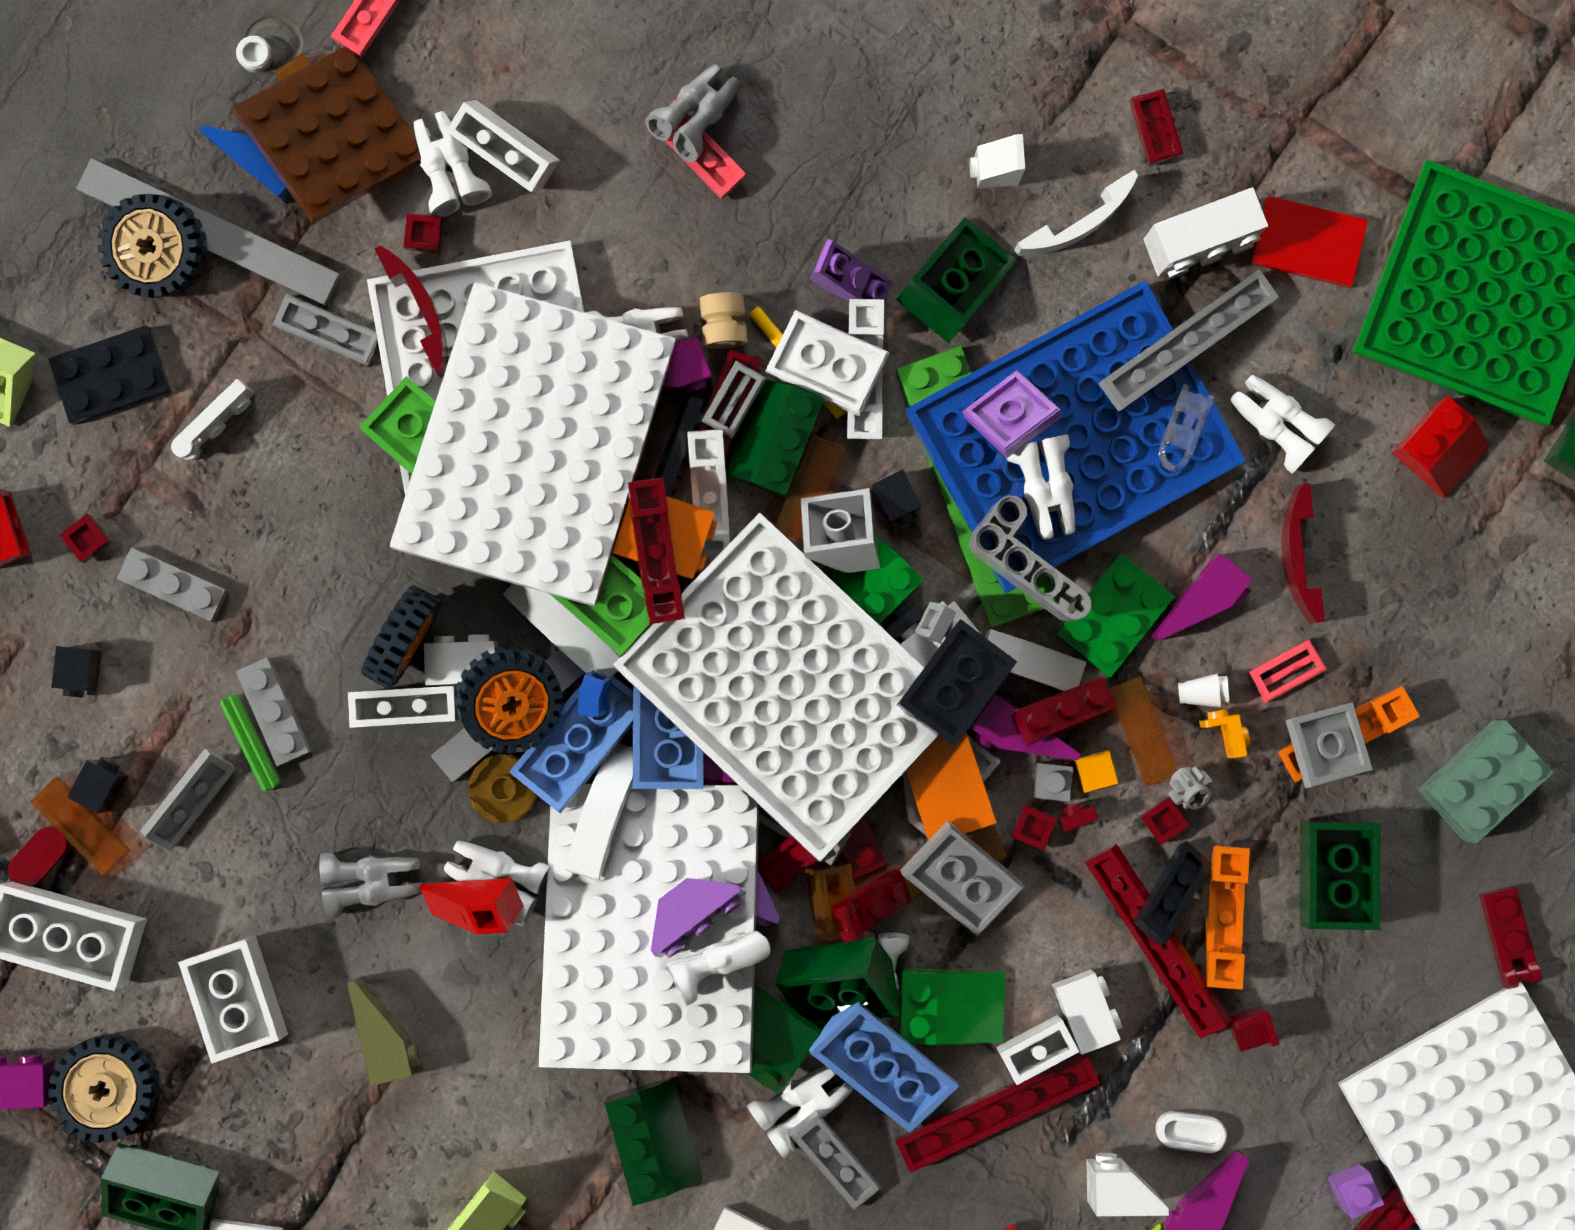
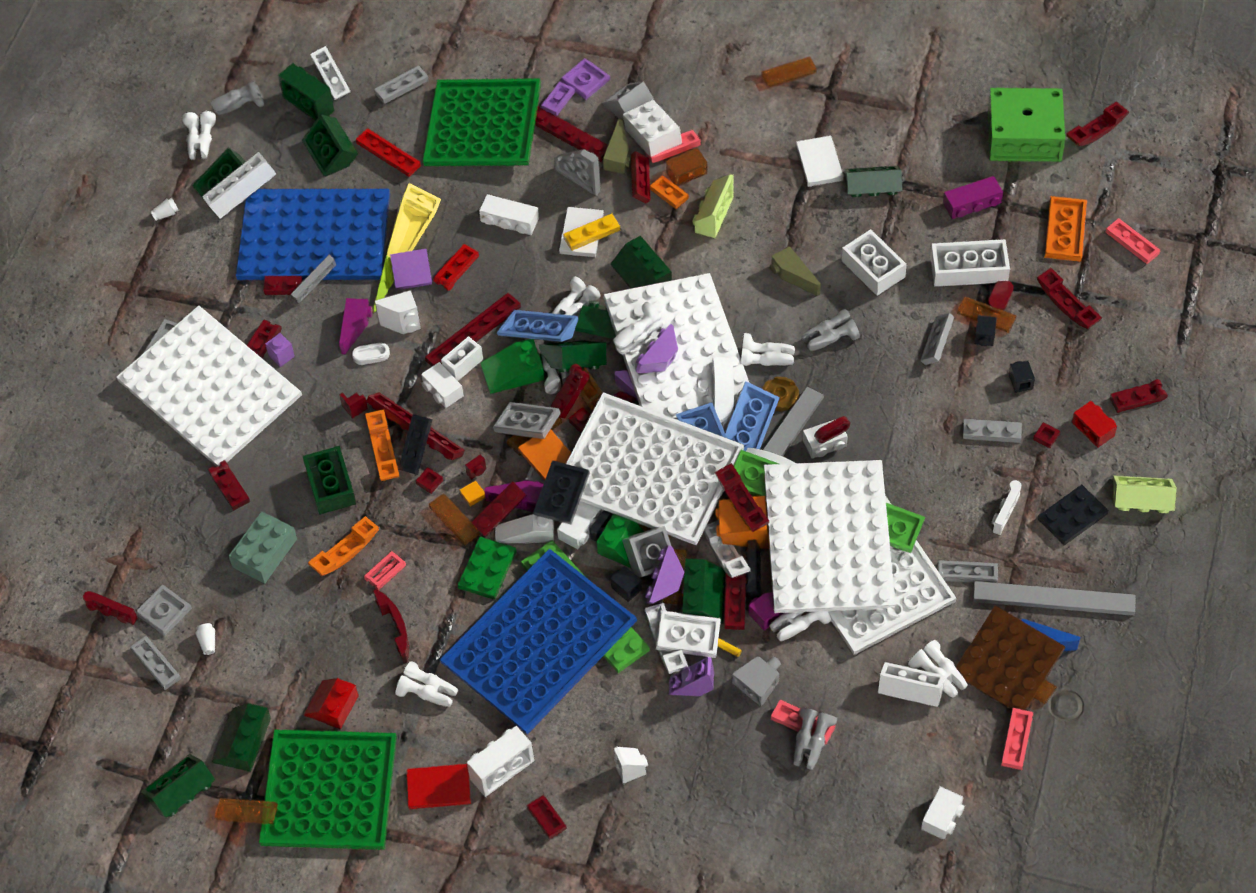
camera: 165 degrees right, 30 degrees down
wheel [48,1035,160,1143] -> none
wheel [97,194,207,298] -> none
bright green axle [220,694,281,791] -> none
light grey plate [235,657,311,766] -> none
white tile [236,36,273,73] -> none
white brick [348,686,460,728] -> none
black wheel [361,585,442,690] -> none
dark red slope [374,245,448,379] -> none
dark red plate [403,213,443,253] -> none
red slope [419,878,524,934] -> none
wheel [455,646,563,754] -> none
blue piece [578,670,612,717] -> none
tan wheel [700,292,748,349] -> none
light grey tile [702,361,766,439] -> none
light grey tile [789,1110,881,1210] -> none
dark green slope [896,217,1018,344] -> none
light grey plate [915,601,956,644] -> none
medium lavender tile [962,370,1062,458] -> none
light grey beam [969,495,1091,622] -> none
white piece [1006,434,1075,540] -> none
dark red plate [1010,804,1057,850] -> none
white slope [1014,170,1138,256] -> none
light grey plate [1033,763,1073,802] -> none
light grey plate [1098,269,1279,412] -> none
magenta slope [1150,553,1253,641] -> none
clear piece [1159,384,1215,472] -> none
light grey gear [1168,766,1213,810] -> none
white cone [1178,673,1229,708] -> none
light orange bracket [1199,709,1250,758] -> none
light grey plate [1285,702,1373,788] -> none
none -> medium lavender slope [645,545,684,604]
none -> light grey torso [732,656,781,706]
none -> dark red tile [814,416,851,443]

